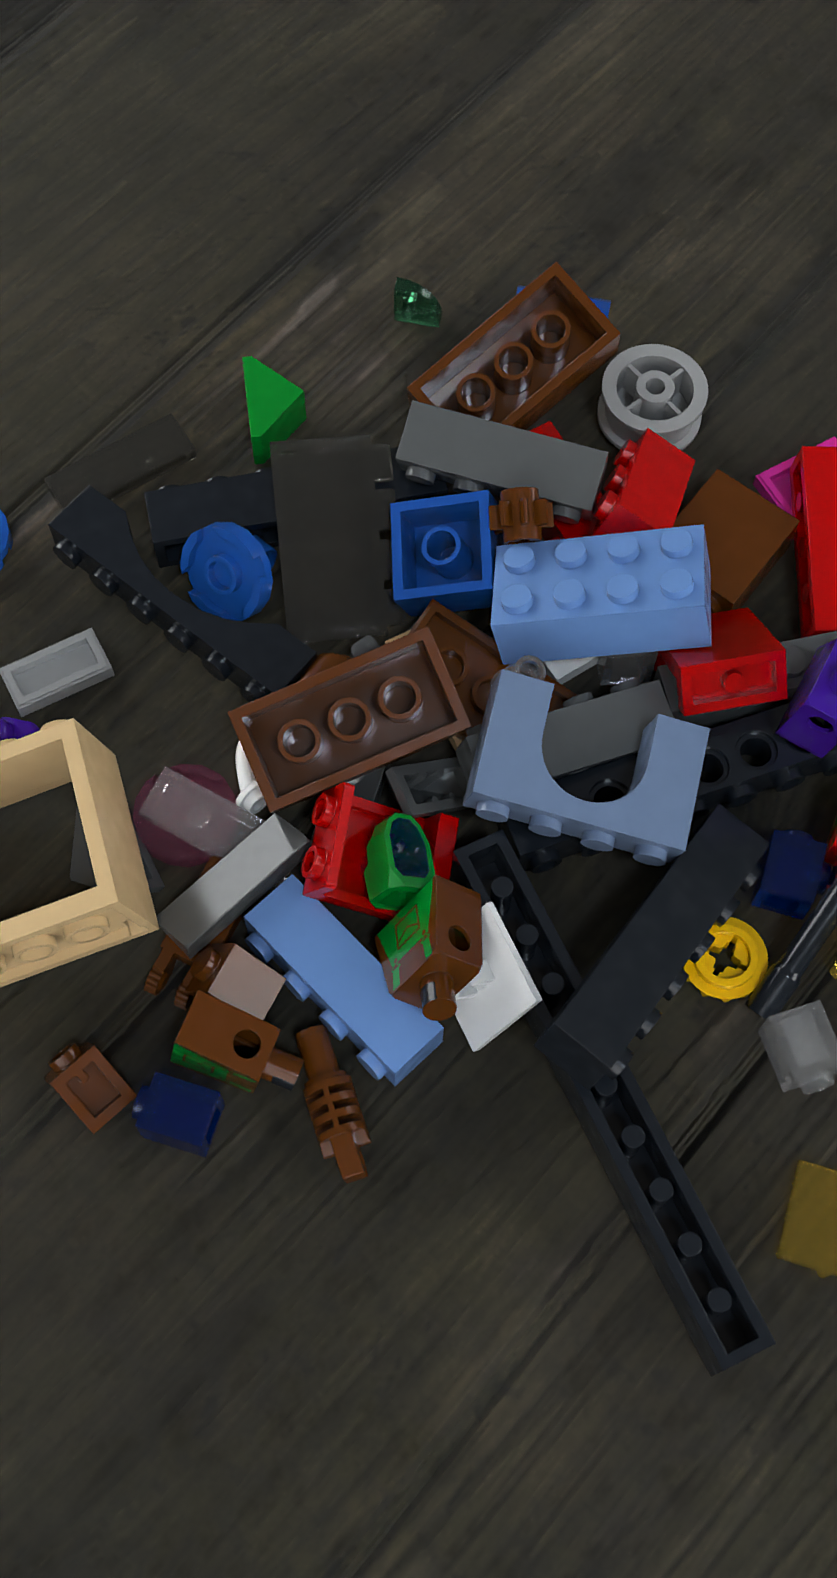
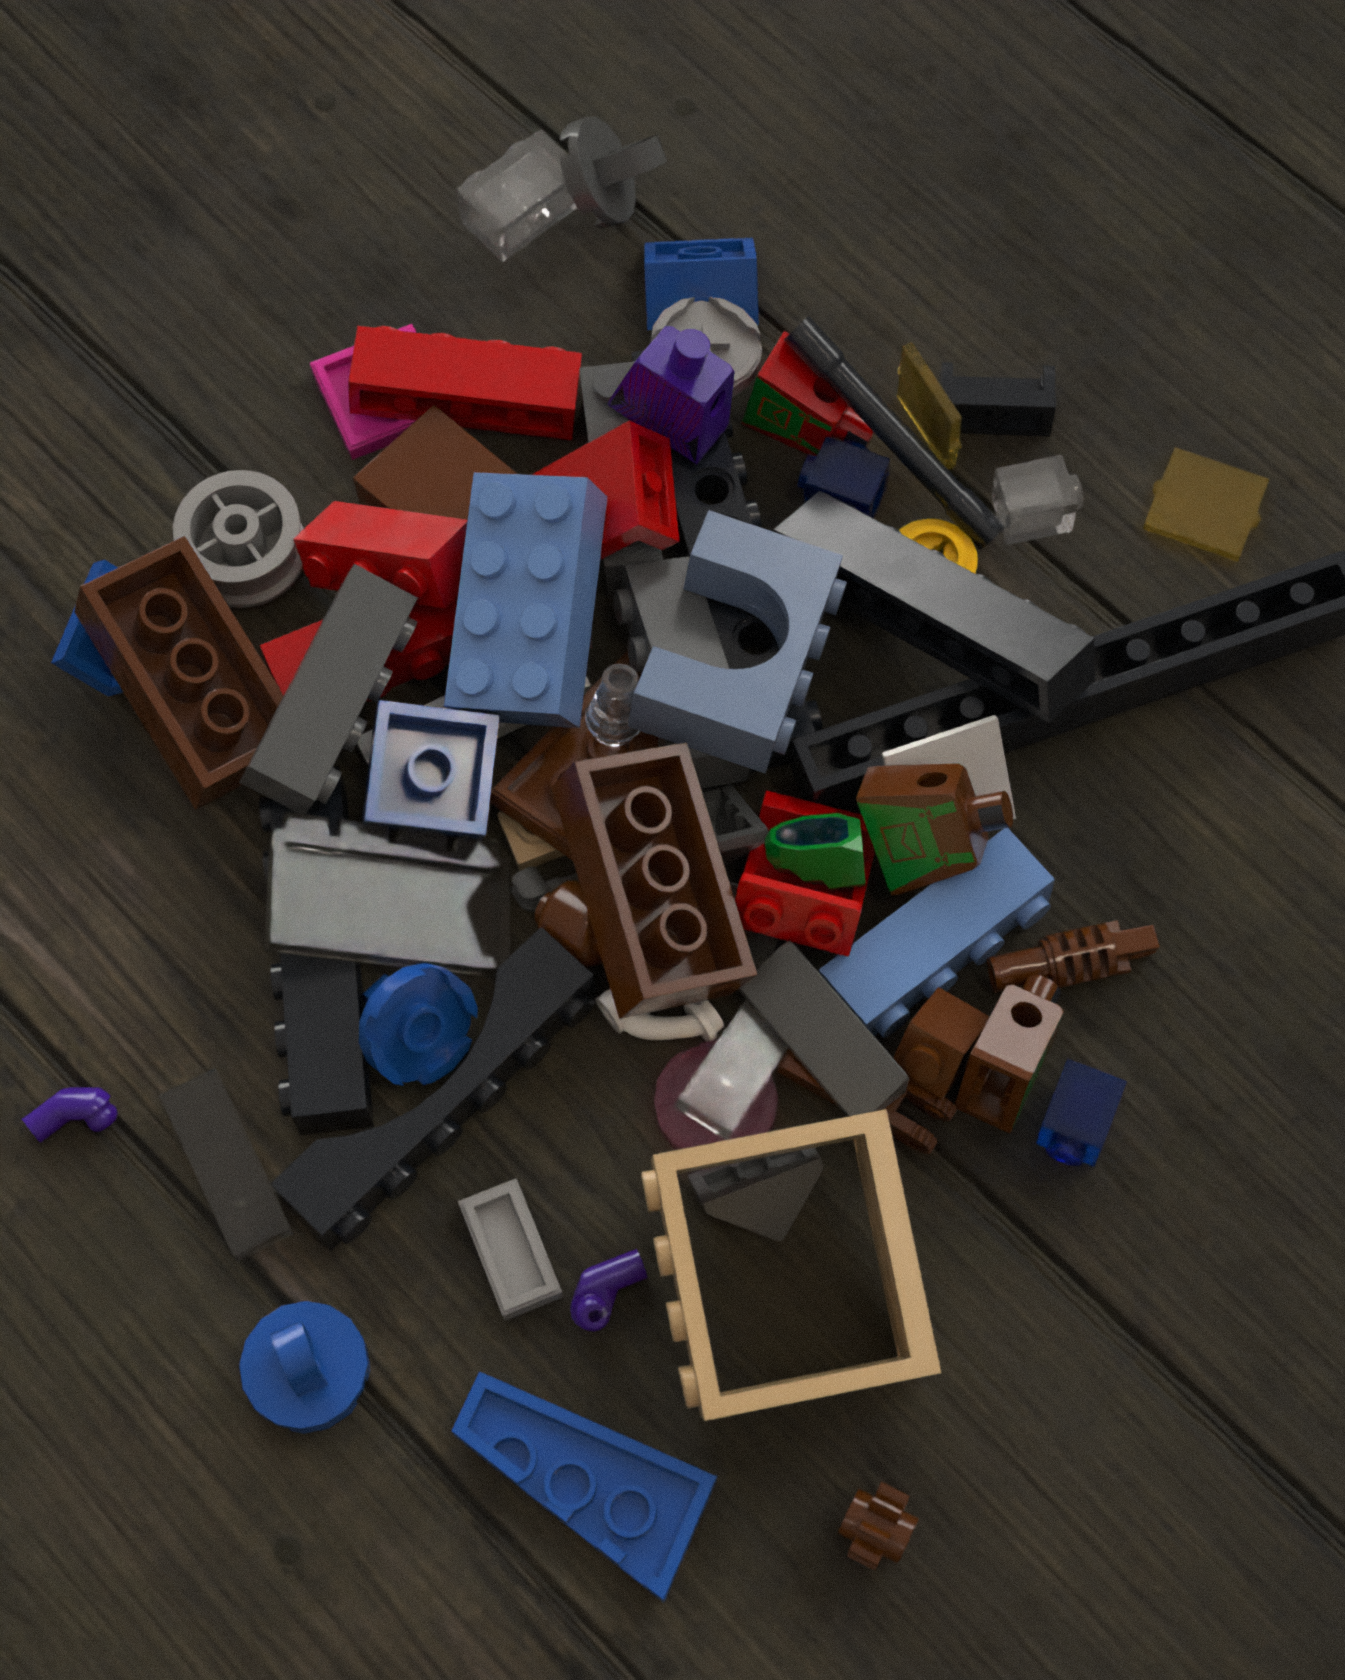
camera: 80 degrees left, 0 degrees up
reddish brown bracket [44,1041,137,1134] -> none
green slope [242,356,307,465] -> none
clear green tile [394,277,442,327] -> none
reddish brown gear [488,487,554,545] -> none
none -> dark purple arm [22,1087,118,1143]

